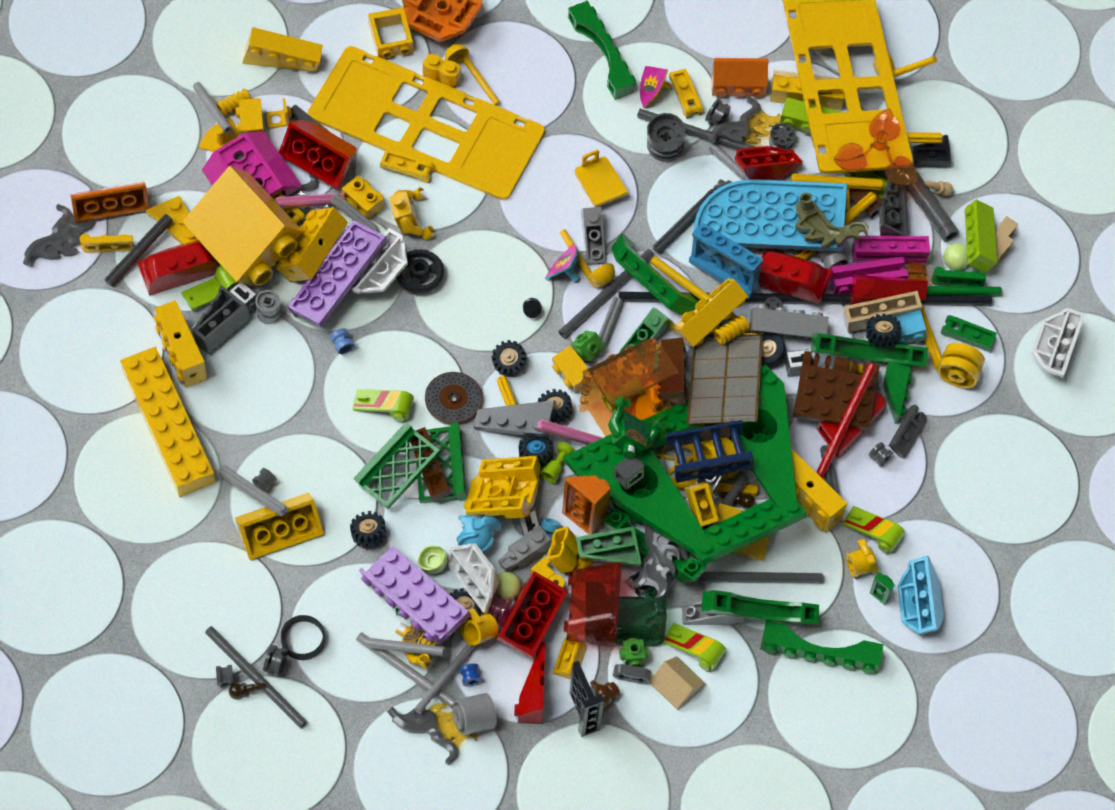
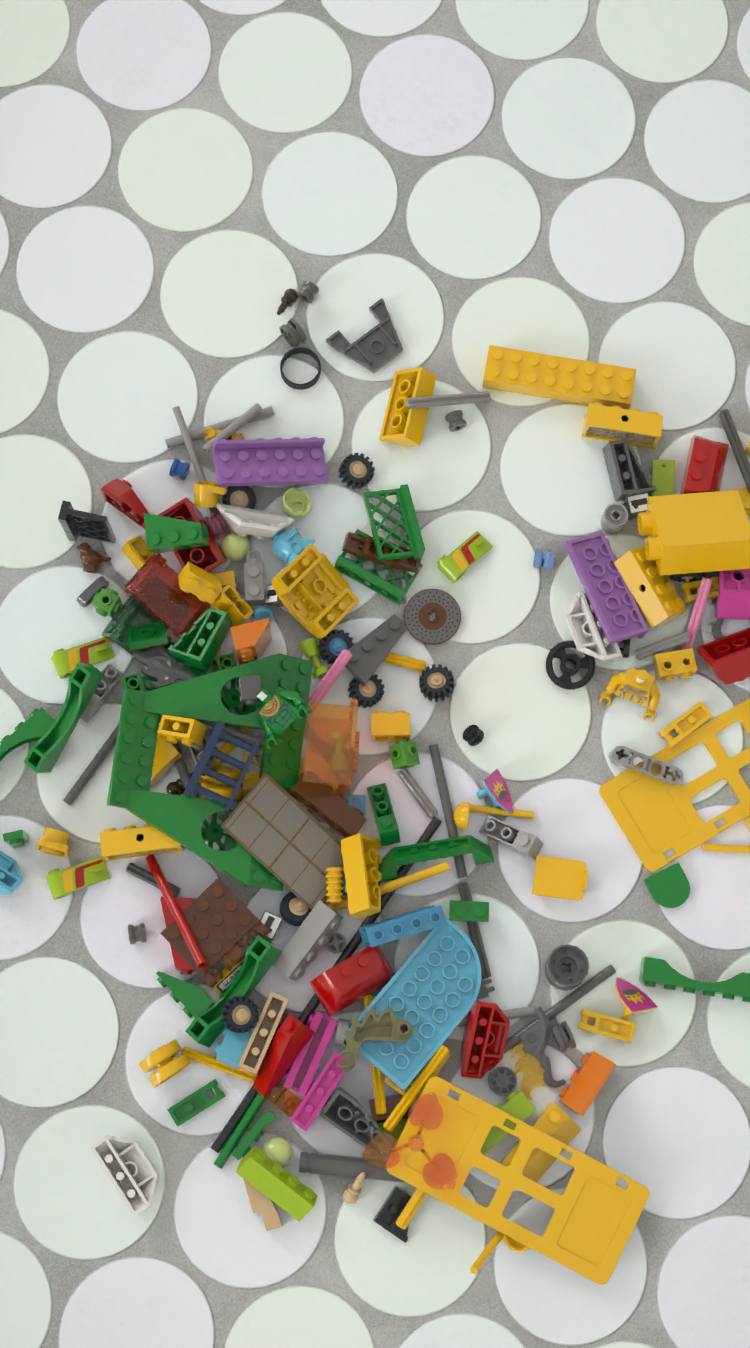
camera: 125 degrees right, 15 degrees up
dark grey piece [205,626,307,728] -> none
dark grey piece [387,703,478,765] -> none
light grey piece [452,693,496,735] -> none
tan slope [649,656,705,710] -> none
dark grey hinge [888,404,926,457] -> none
none -> green tile [127,620,168,651]
none -> green wedge [144,513,209,554]
none -> yellow brick [178,561,223,604]
none -> dark grey wing [326,298,403,373]
none -> green plate [449,900,489,922]
none -> light grey beam [608,746,684,785]
none -> green tile [643,862,690,908]

